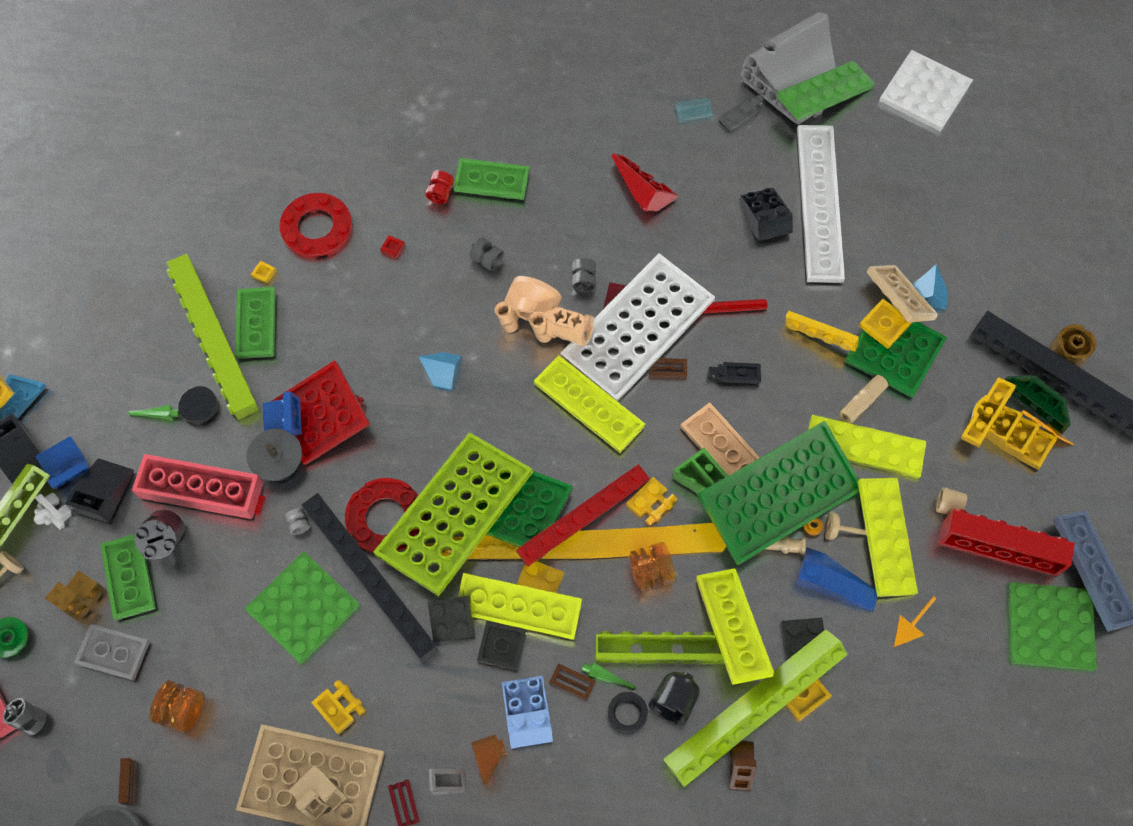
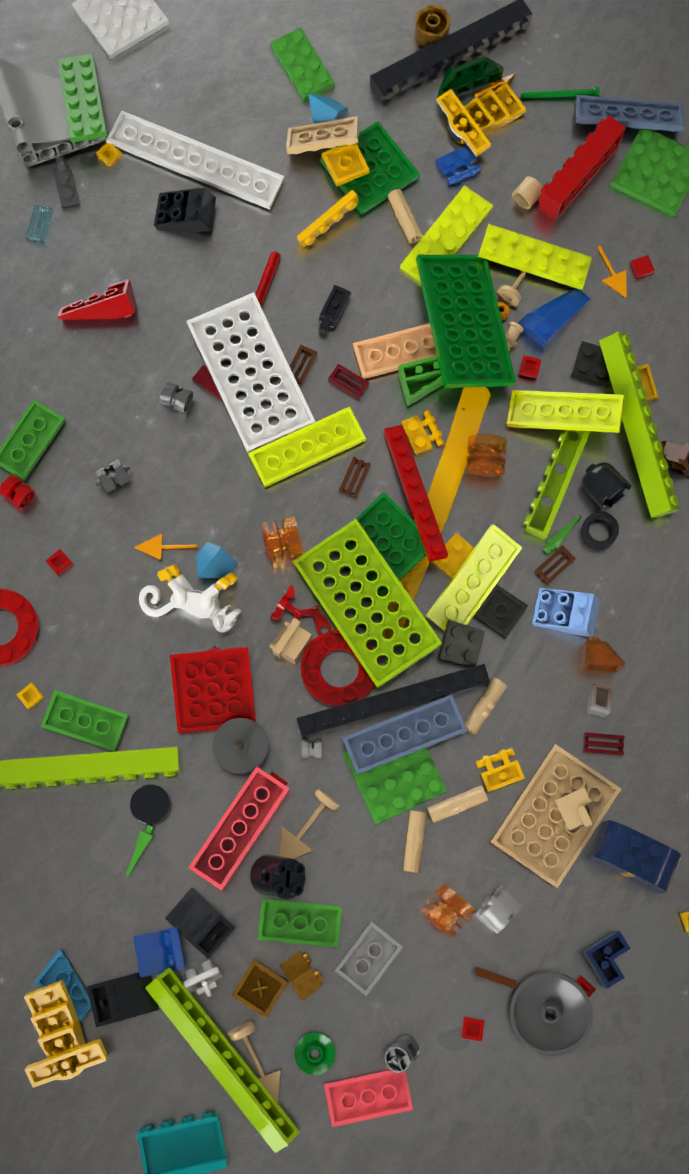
camera: 70 degrees left, 10 degrees up
blue bracket [263,392,302,436] -> none
light nougat piece [495,276,594,347] -> none
none -> yellow tile [96,142,122,167]
none -> light orange piece [134,534,198,560]
none -> white animal [139,565,242,633]
none -> pearl gold brick [231,959,289,1018]
none -> clear orange wheel [262,516,303,562]
none -> tan plate [269,618,312,665]
none -> bright green plate [270,27,335,101]
none -> red piece [270,585,331,635]
none -> tan piece [278,789,340,859]
none -> dark red tile [328,364,369,399]
none -> reddish brown tile [339,457,371,498]
none -> sand blue plate [342,695,467,775]
none -> tan axle [403,811,427,873]
none -> tan axle [427,785,488,823]
none -> blue plate [436,145,482,185]
none -> red tile [461,1017,485,1041]
none -> tan axle [464,678,507,735]
none -> light grey brick [474,885,522,934]
none -> red plate [519,355,542,379]
none -> green bar [521,86,600,99]
none -> red tile [630,255,655,279]

